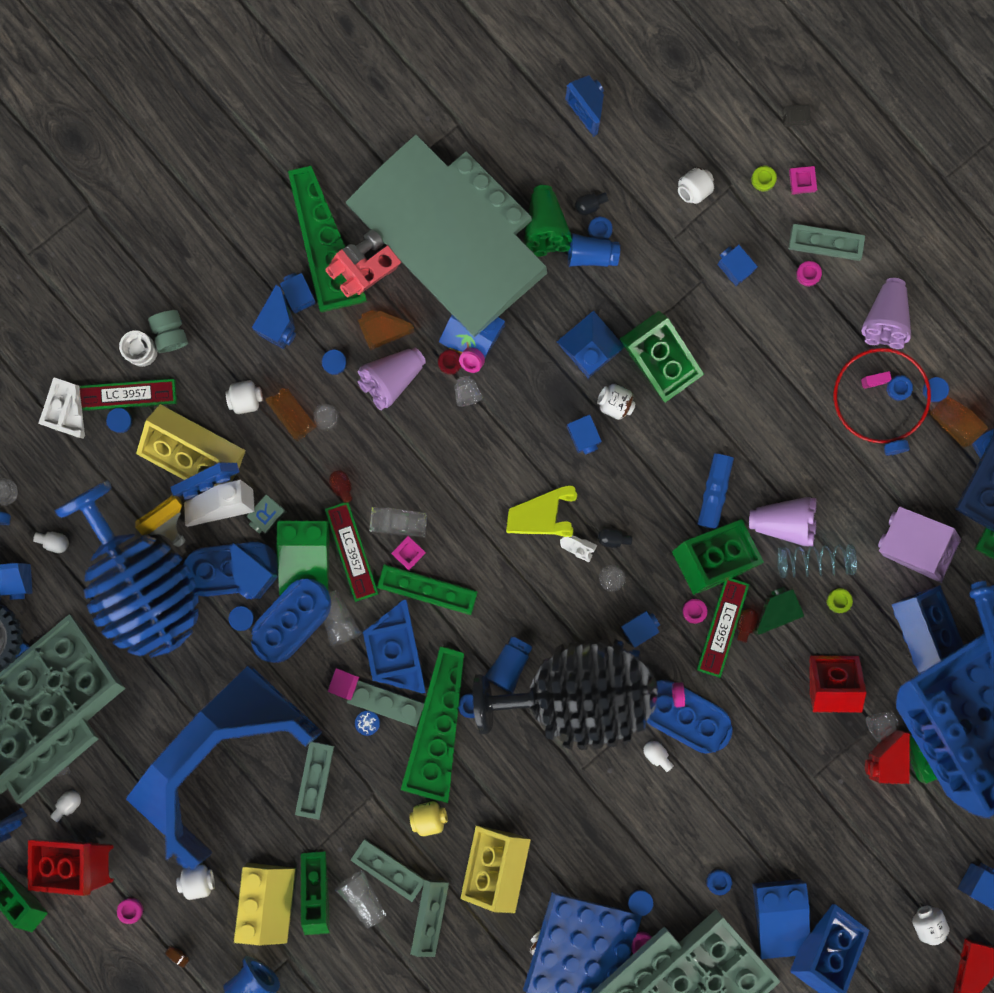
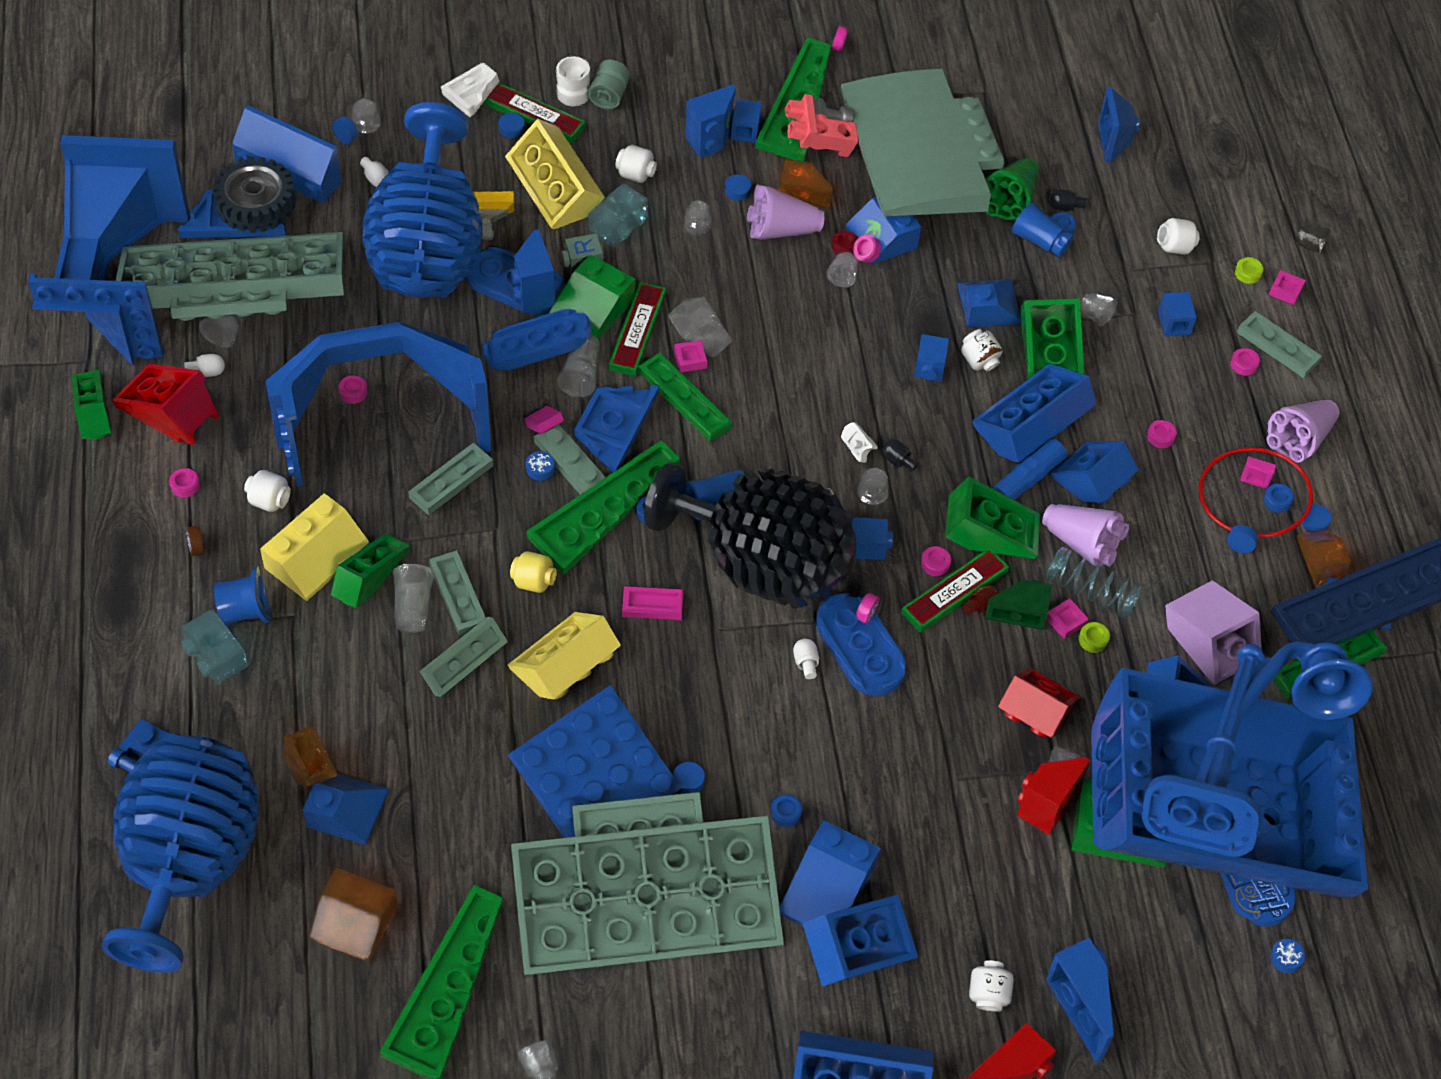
camera: 30 degrees right, 30 degrees down
blue plate [171,463,239,499] -> none
white slope [184,480,254,527] -> none
blue tile [229,606,254,631] -> none
clear orange hinge [265,388,316,442] -> none
clear red cylinder [329,470,353,503] -> none
neon yellow flag [506,486,577,537] -> none
none -> clear light blue brick [589,183,649,247]
none -> dark pink tile [622,586,683,620]
none -> dark pink tile [831,25,848,52]
none -> blue slope [972,364,1096,463]
none -> dark pink tile [1046,598,1089,639]
none -> blue slope [1050,442,1138,504]
none -> clear hat [1081,292,1117,326]
none -> dark pink tile [1147,420,1177,448]

